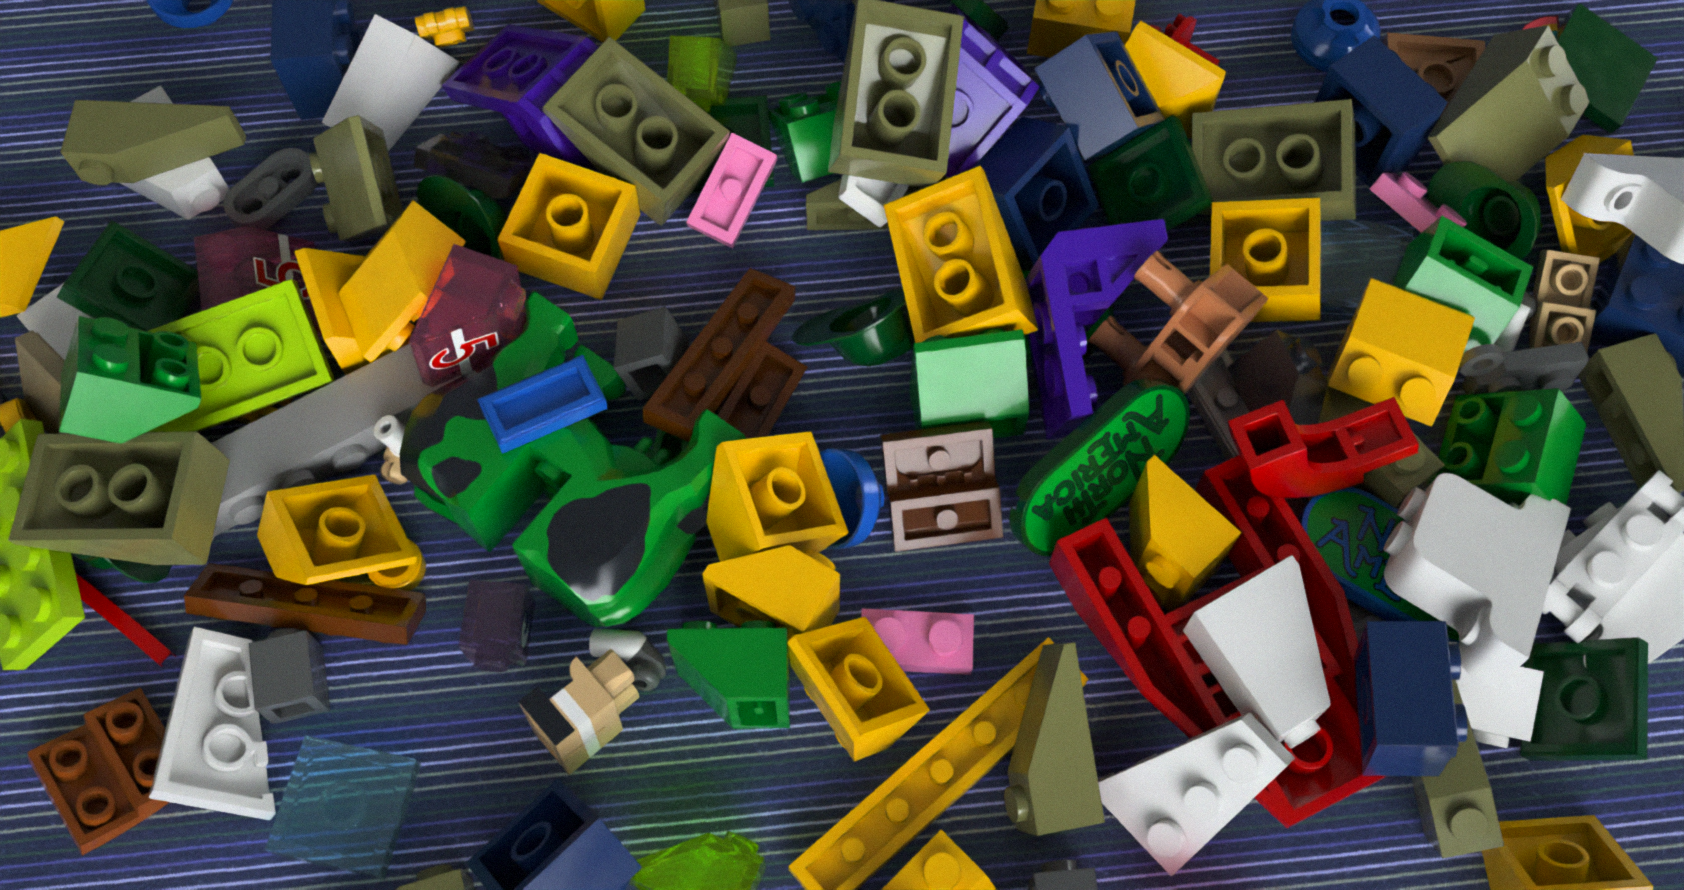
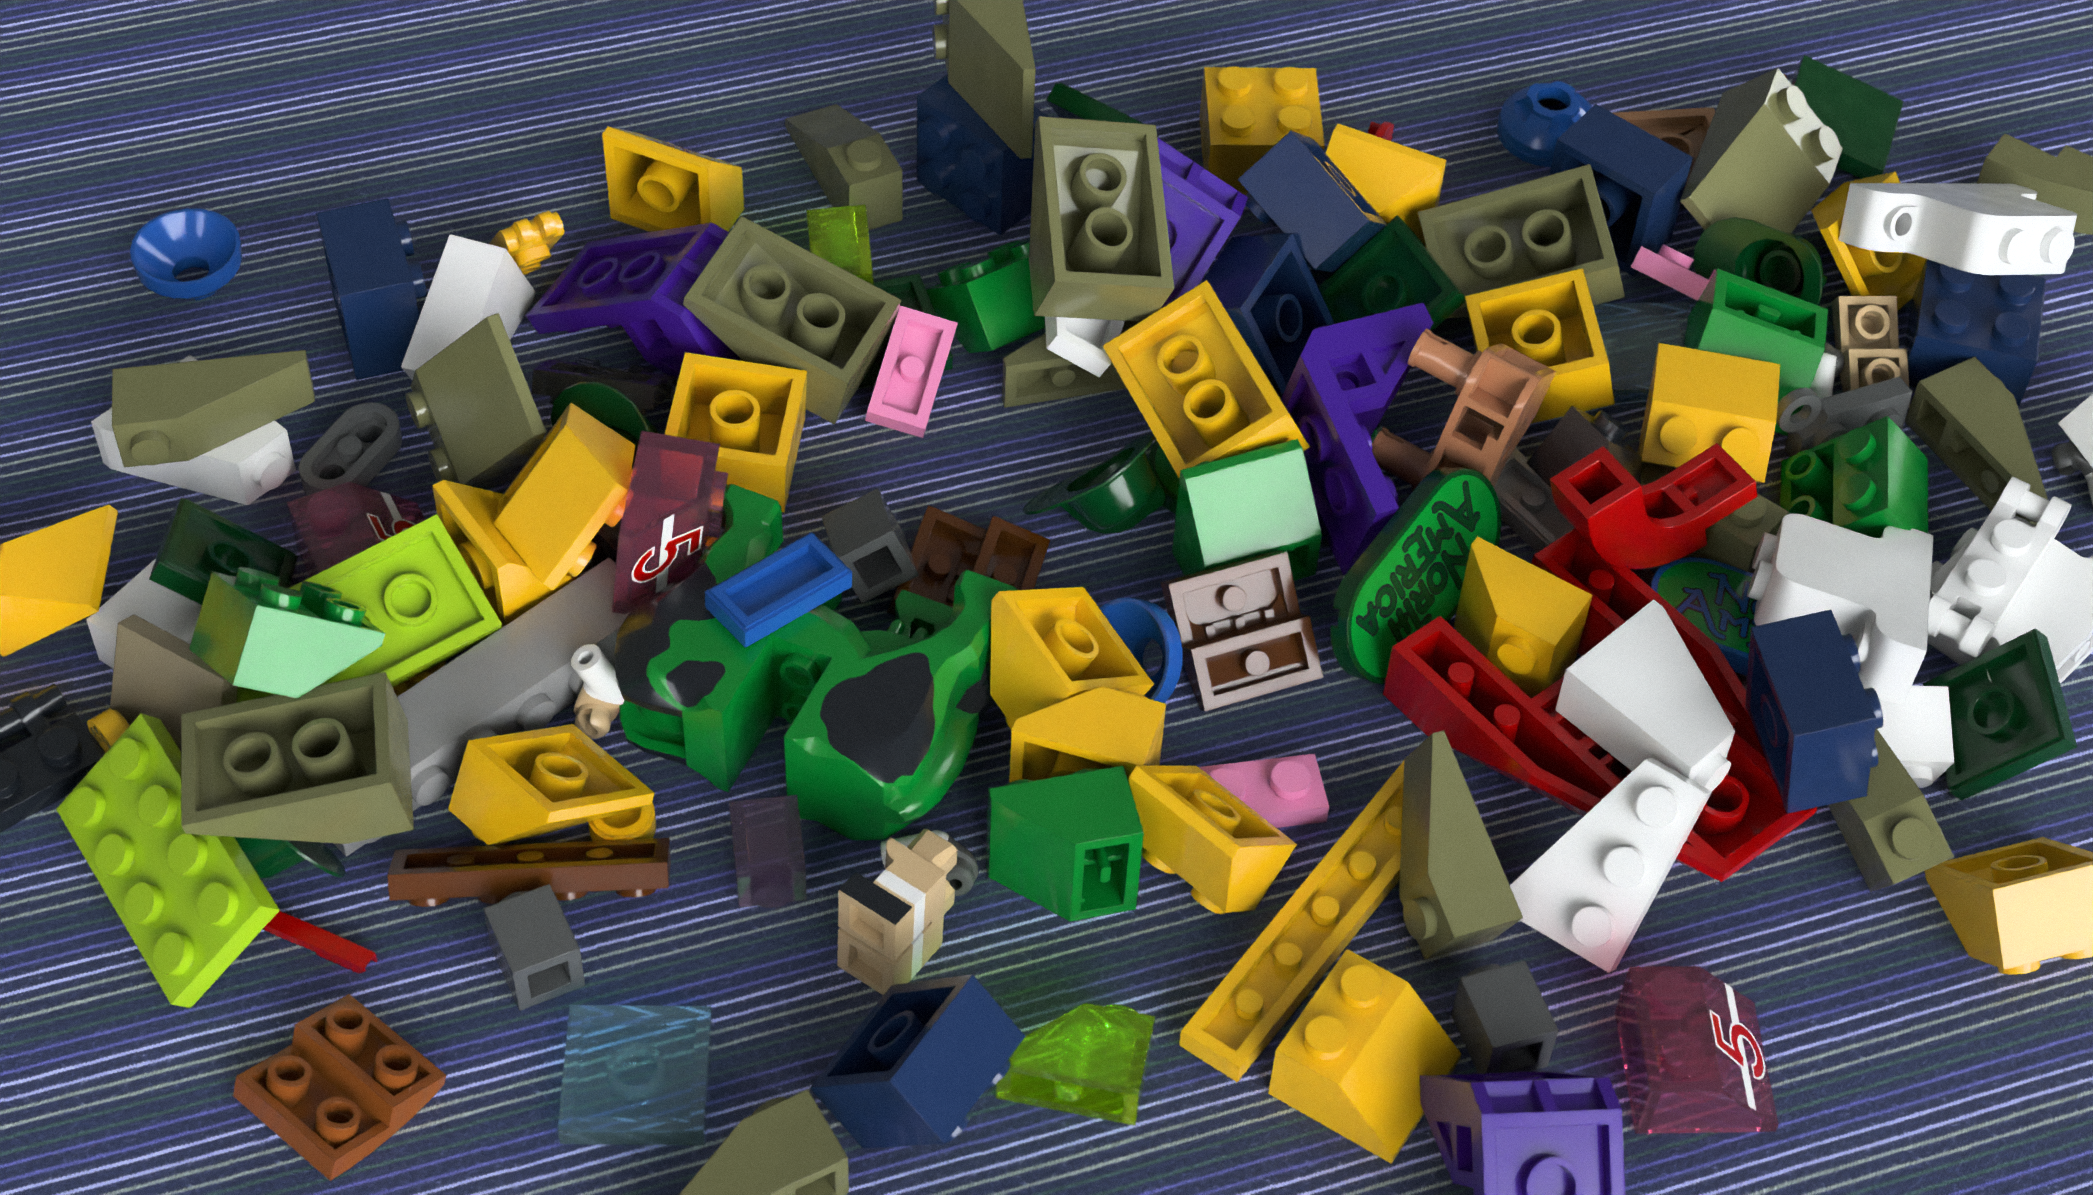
camera: 15 degrees left, 15 degrees down
white wing [149,627,276,820] -> none
reddish brown plate [643,268,796,442] -> none

